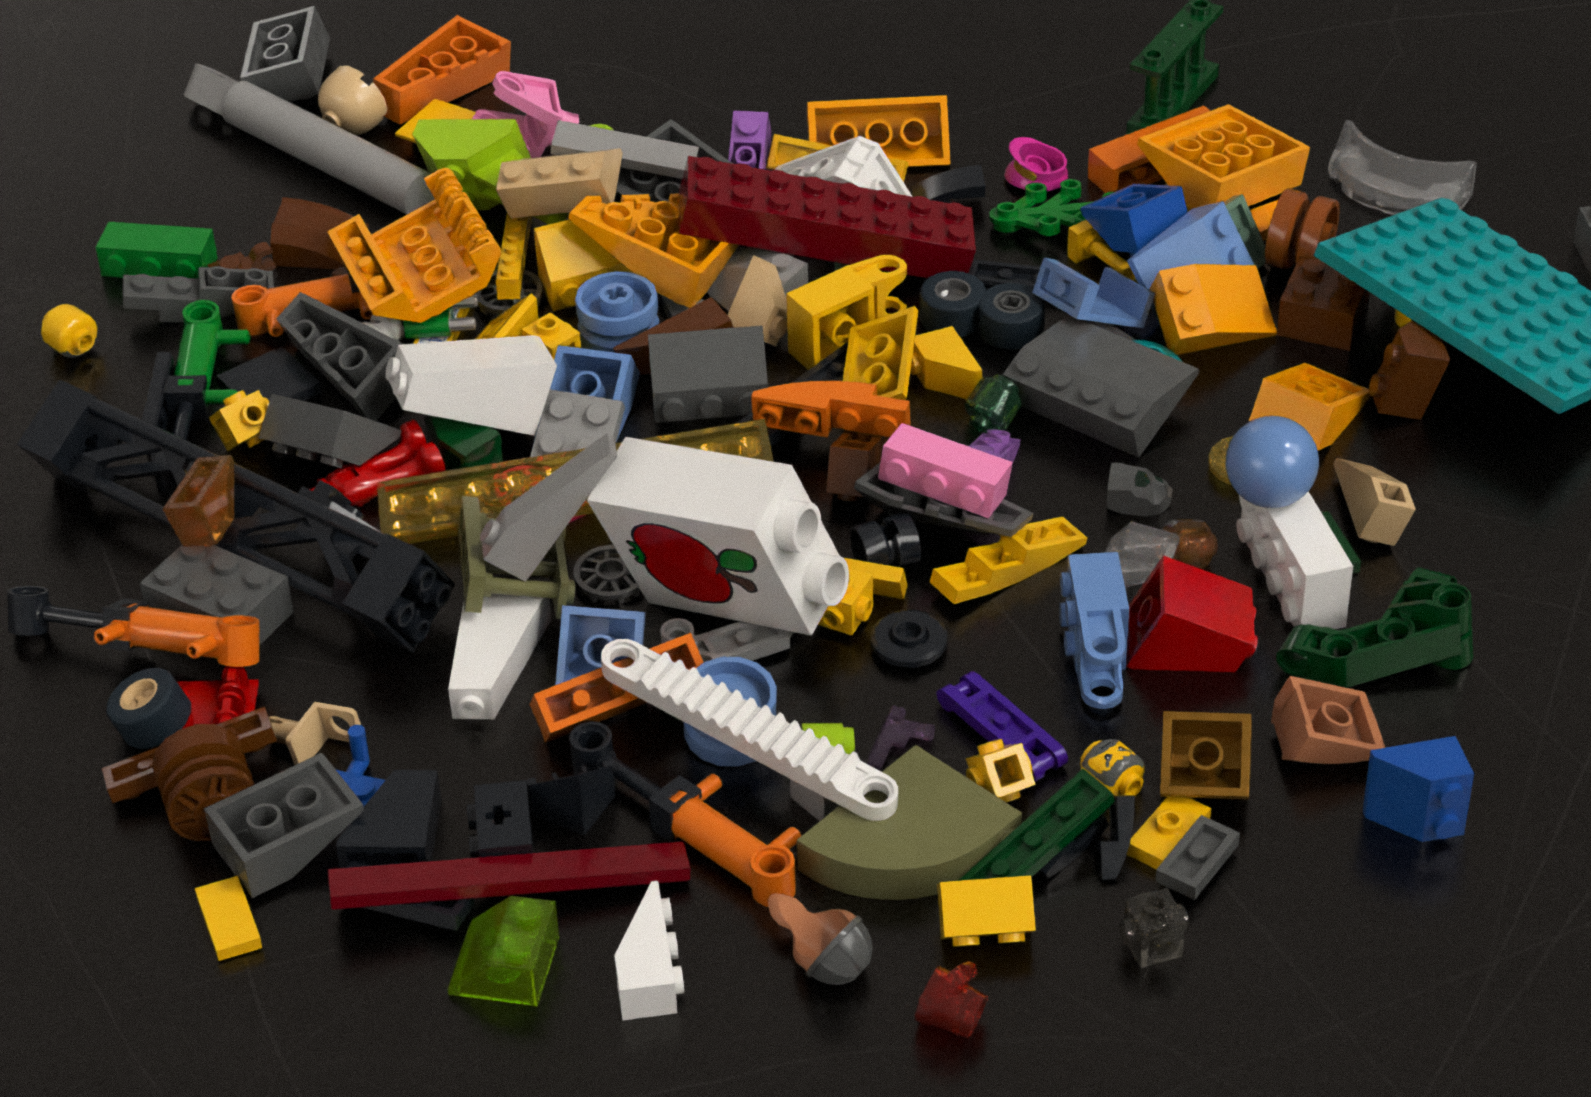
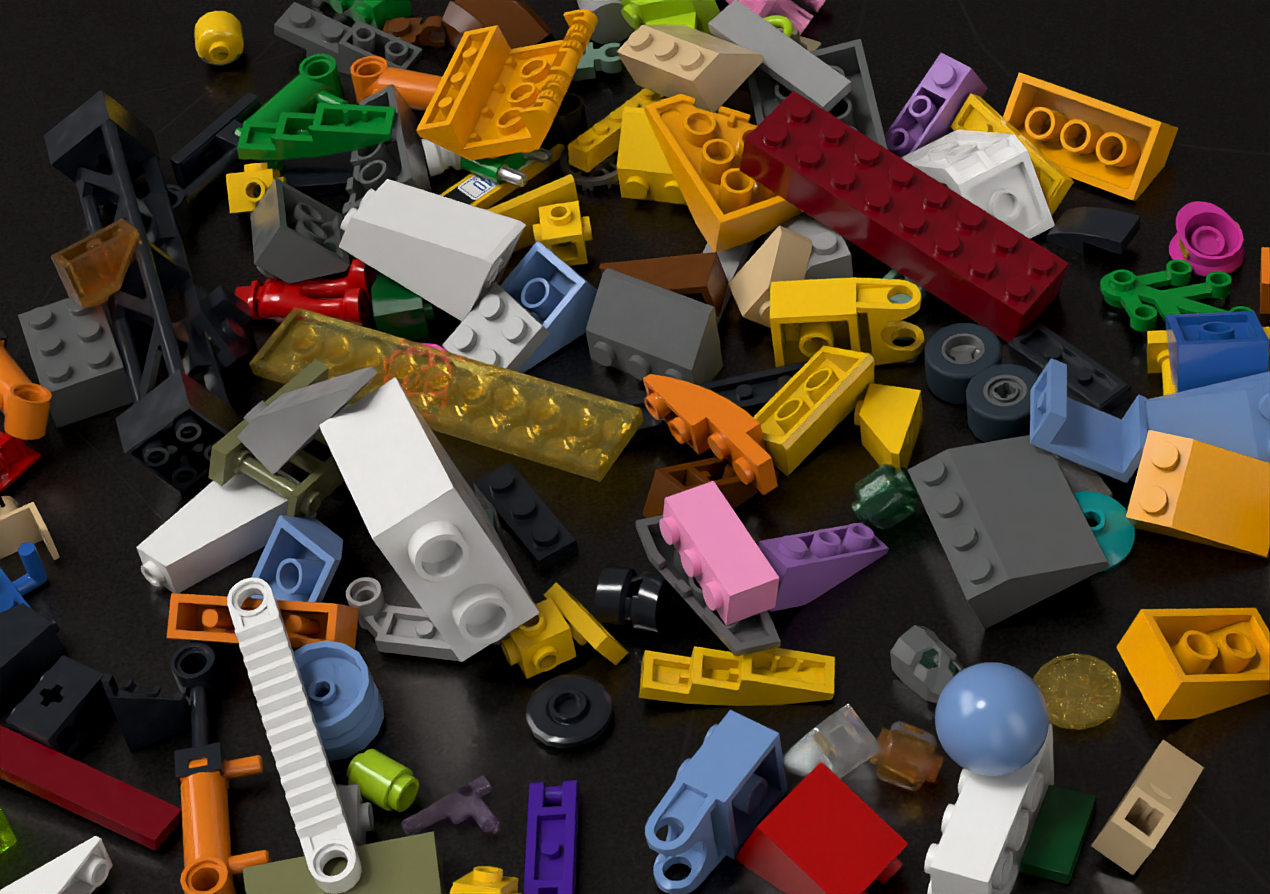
camera: 45 degrees right, 5 degrees up
medium blue wheel [575,271,659,352] -> none
none -> green slope [237,103,396,160]

